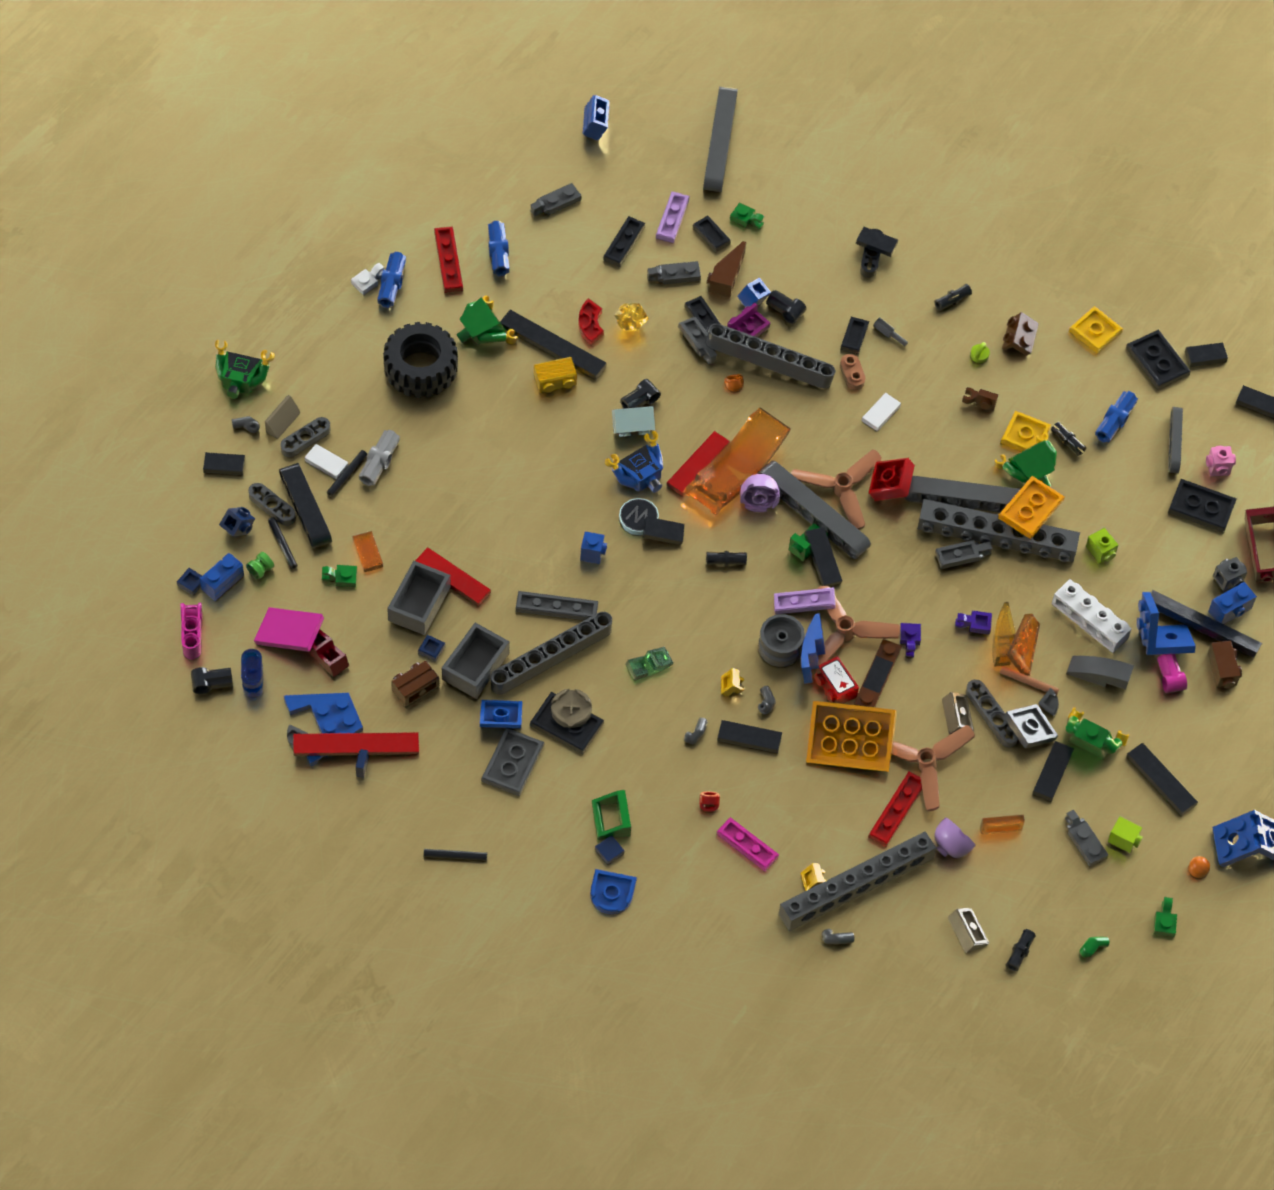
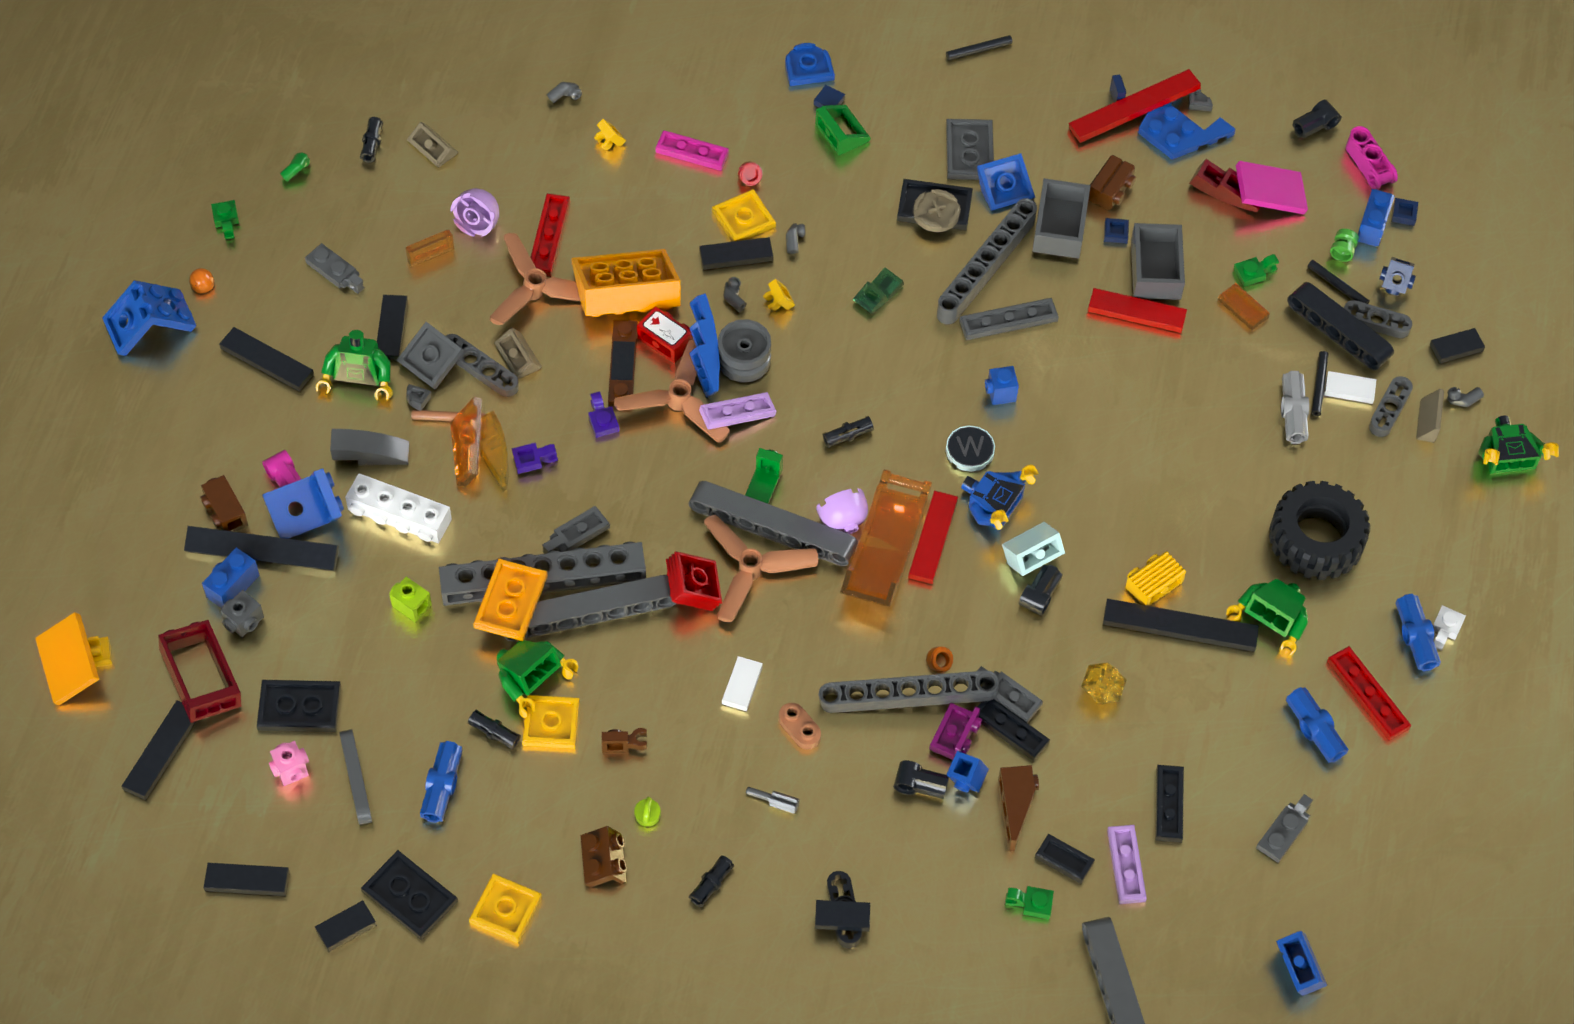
camera: 160 degrees right, 0 degrees up
clear blue brick [241,649,263,697] -> none
red tile [578,298,604,346] -> none
black tile [643,516,685,545] -> none
dark grey hinge [647,261,701,284] -> none
dark grey brick [778,831,936,932] -> none
black tile [804,527,843,586] -> none
black tile [840,316,869,355] -> none
lime brick [1108,816,1143,853] -> none
none -> yellow tile [712,189,776,242]

